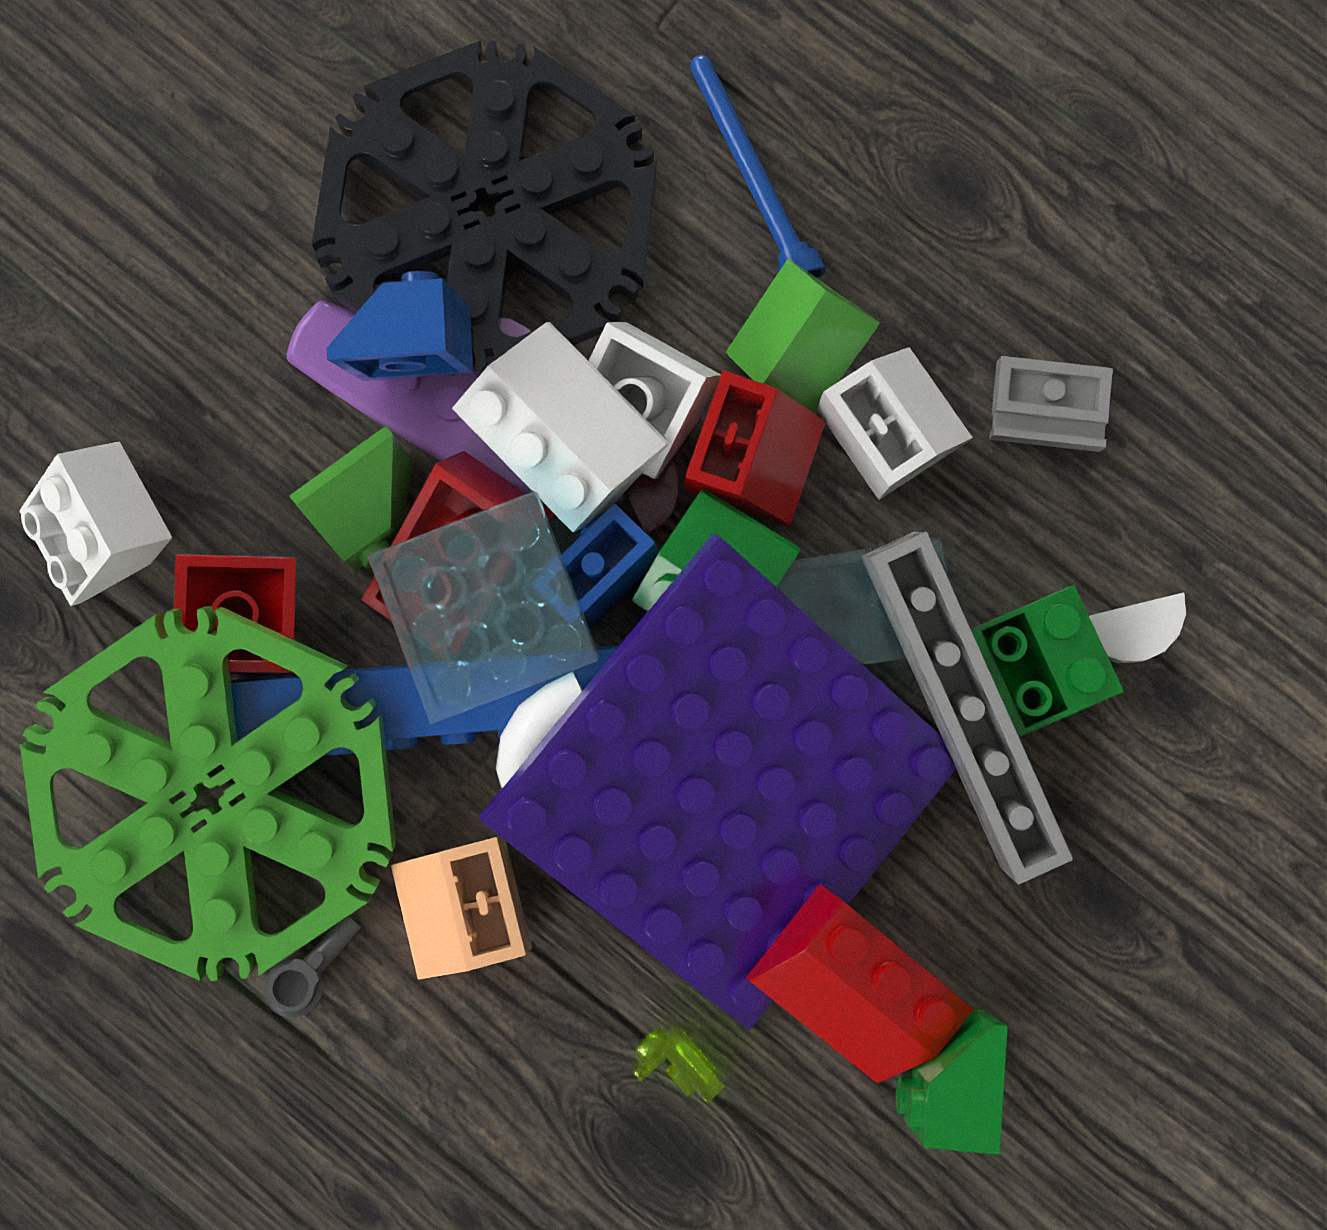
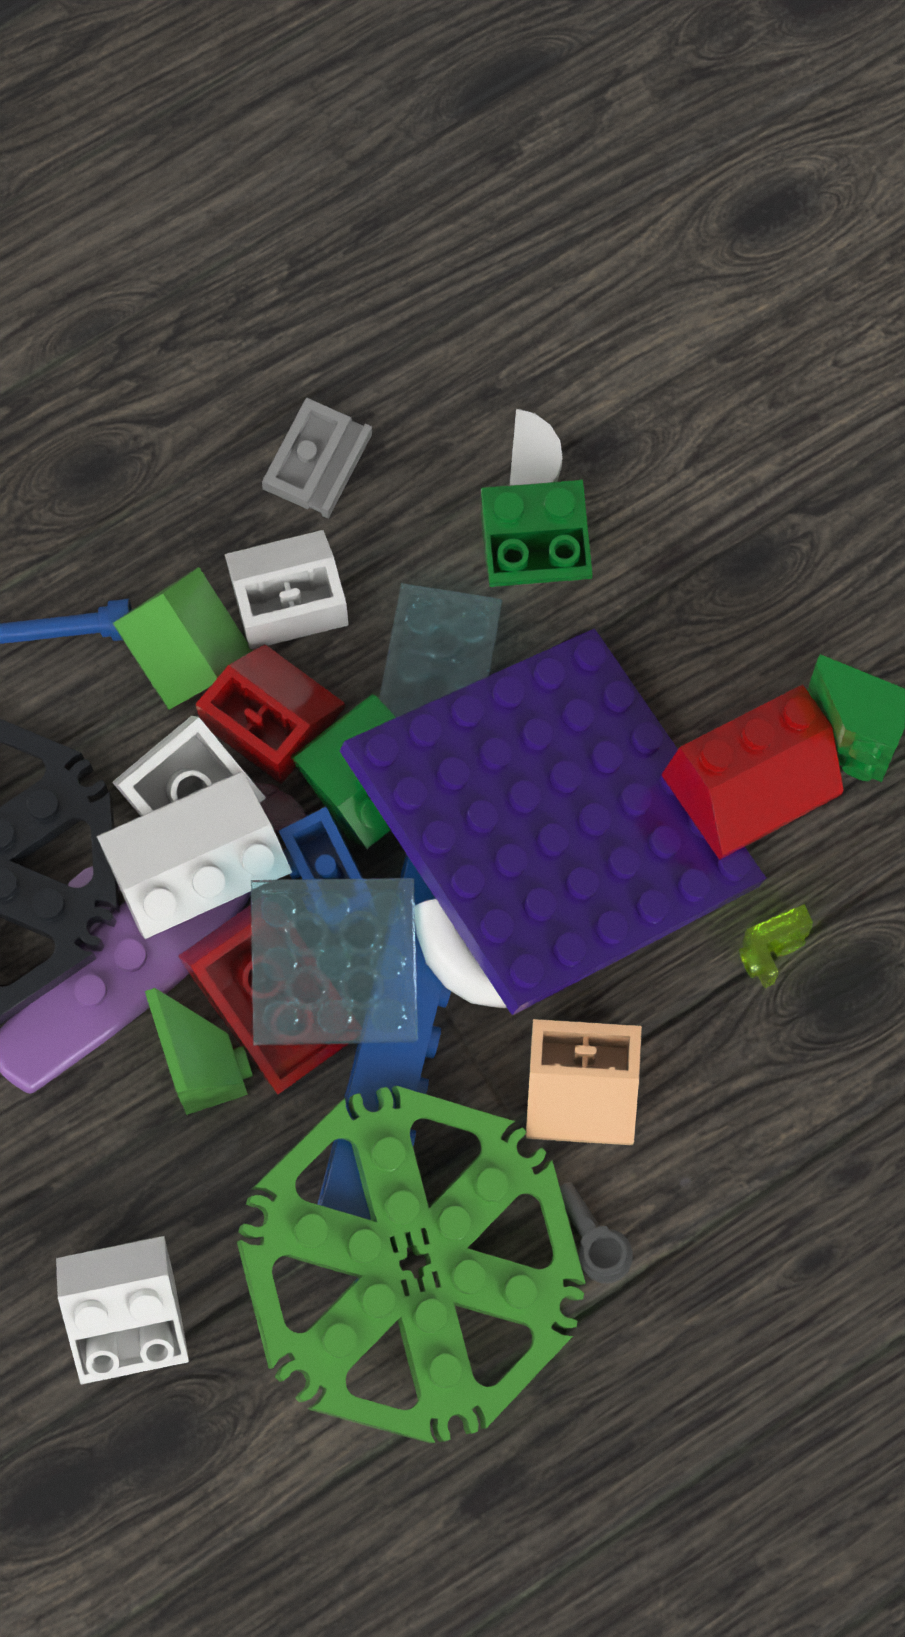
camera: 70 degrees left, 10 degrees down
red slope [174,554,297,677] -> none
blue slope [326,271,473,381] -> none
light grey brick [861,532,1073,885] -> none

